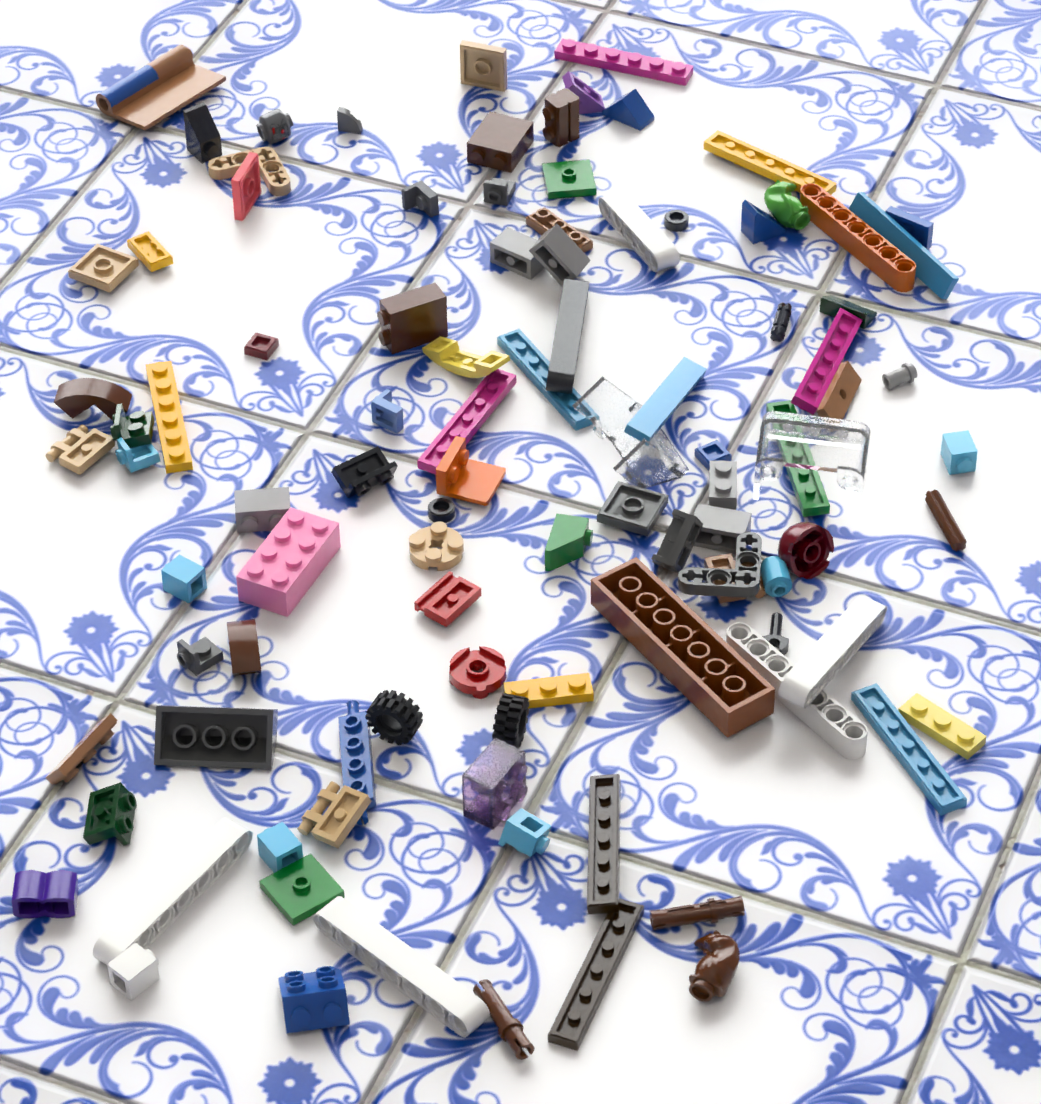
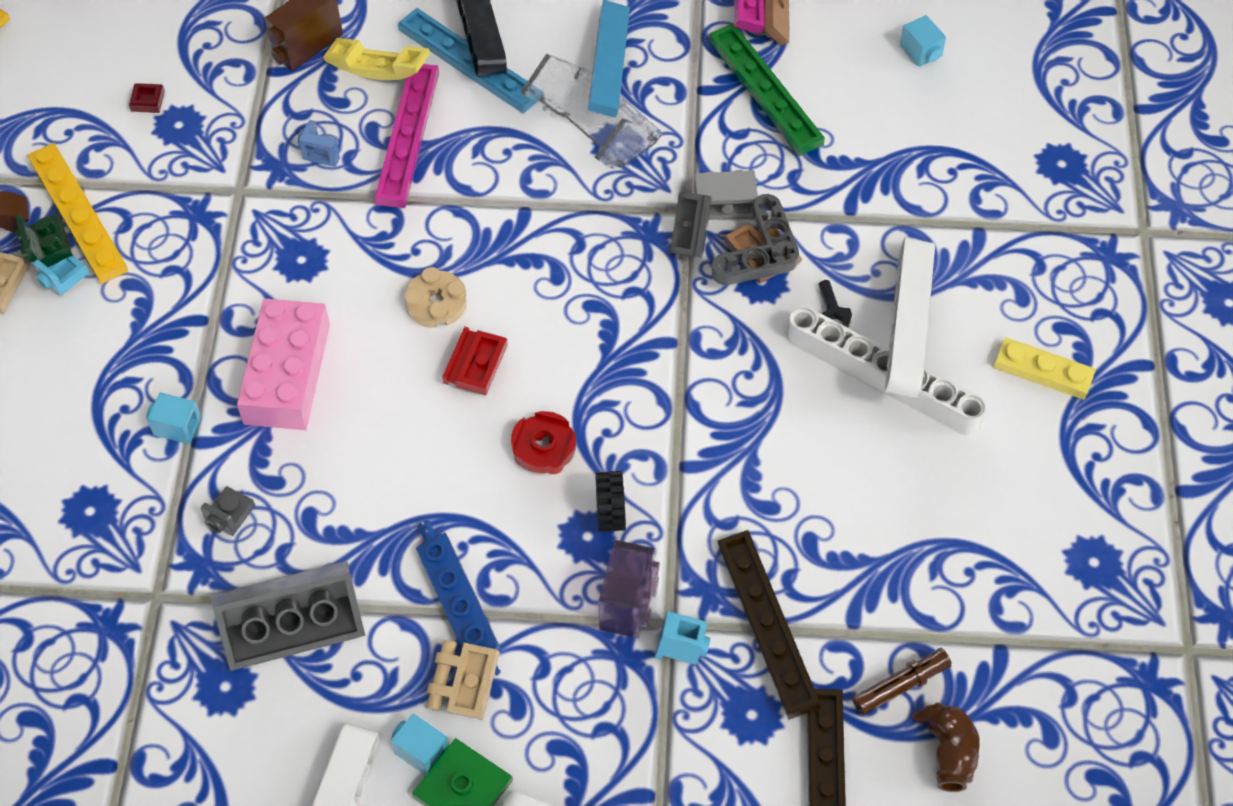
camera: 20 degrees left, 15 degrees up
medium nougat tile [45,713,118,785] -> none
dark green bracket [83,782,137,846] -> none
reddish brown brick [226,619,261,676] -> none
brick [234,487,291,533] -> none
black bracket [331,446,398,498] -> none
black tyre [365,690,423,745] -> none
black tile [428,498,455,523] -> none
bracket [436,436,506,506] -> none
yellow plate [503,673,594,709] -> none
slope [545,513,593,571] -> none
dark orange brick [591,557,775,738] -> none
dark grey plate [597,481,668,537] -> none
blue tile [694,440,732,471] -> none
brick [709,461,737,510] -> none
clear windscreen [753,411,871,513] -> none
medium azure brick [760,556,792,597] -> none
dark red cylinder [777,522,834,579] -> none
dark azure tile [851,683,967,816] -> none
reddish brown axle [925,489,967,552] -> none

